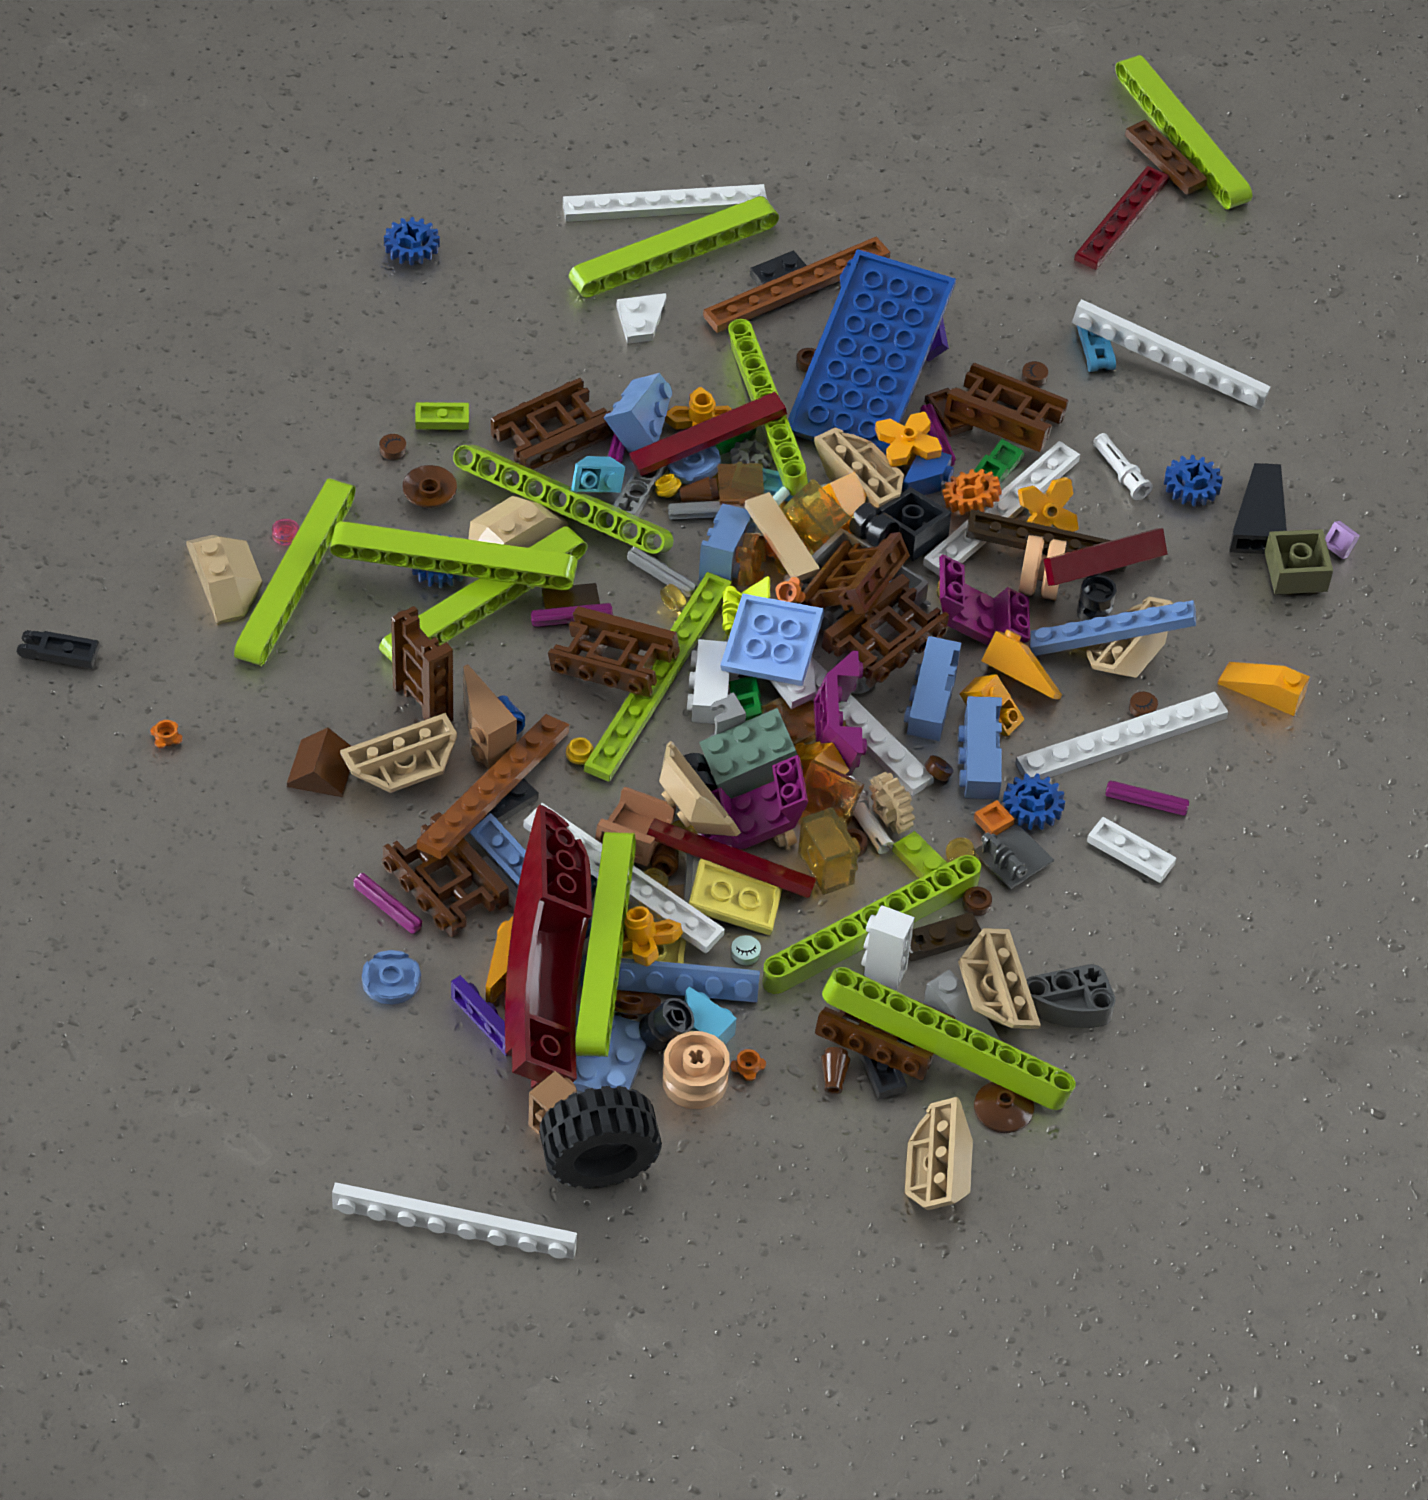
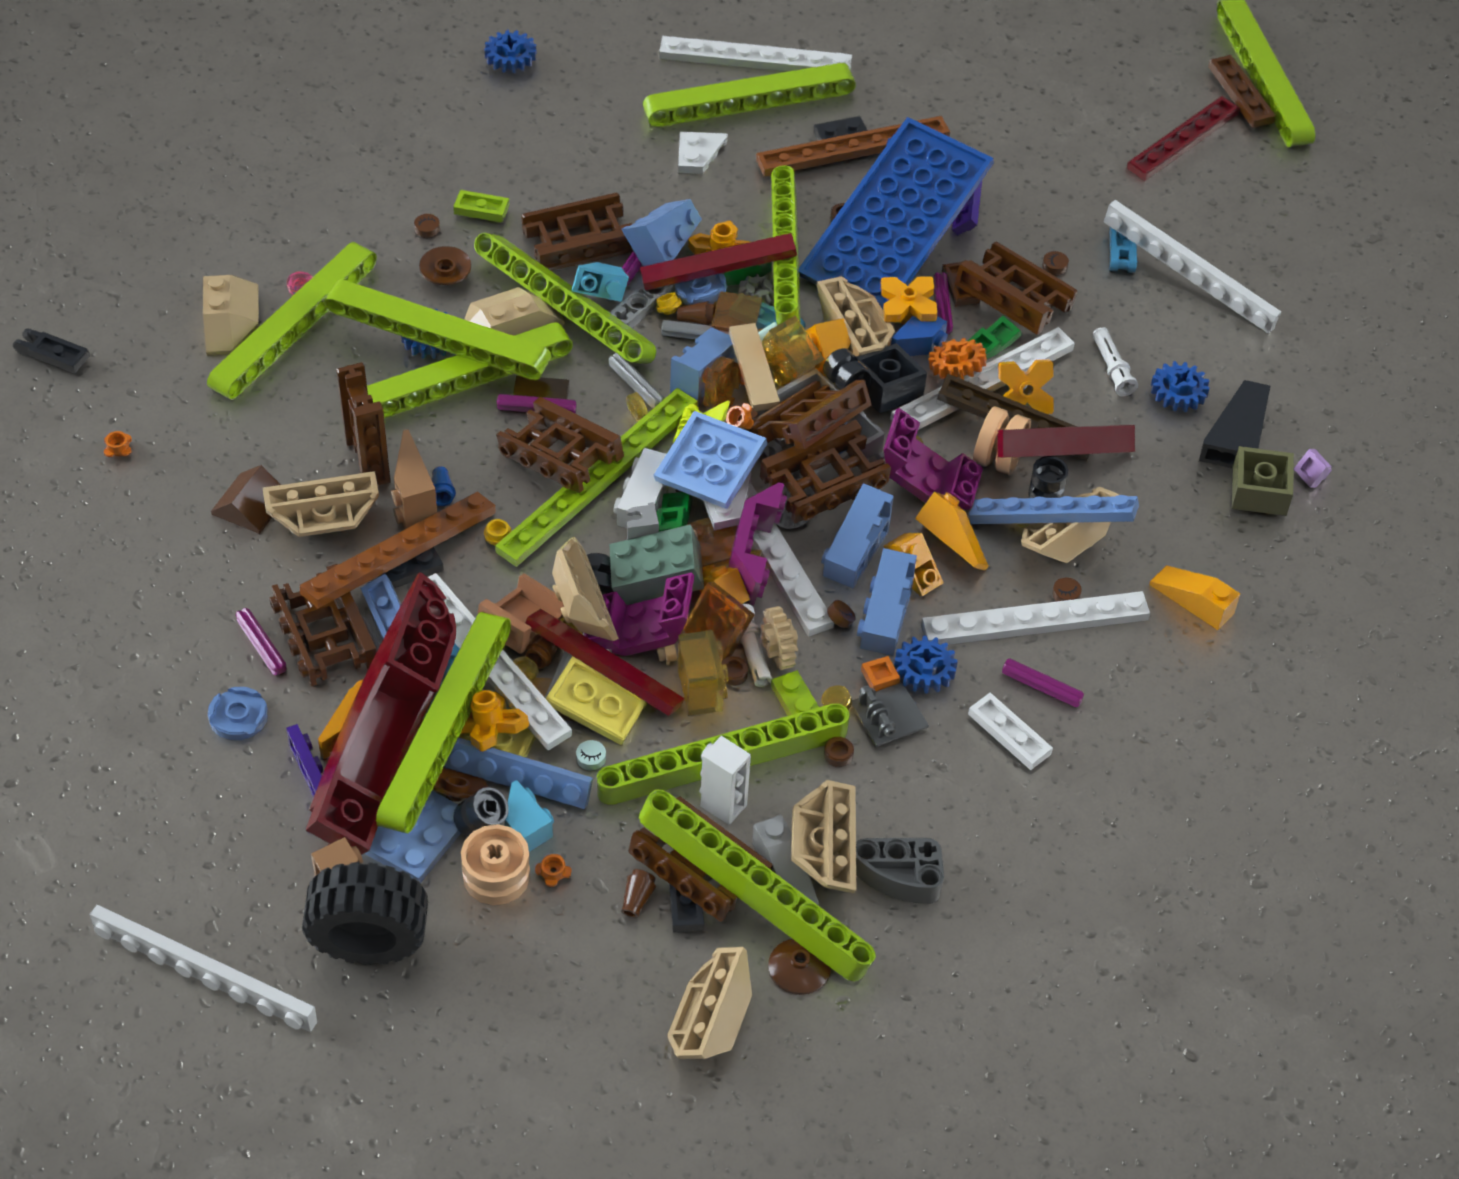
camera: 15 degrees right, 0 degrees up
dark brown plate [908,912,982,961] -> none

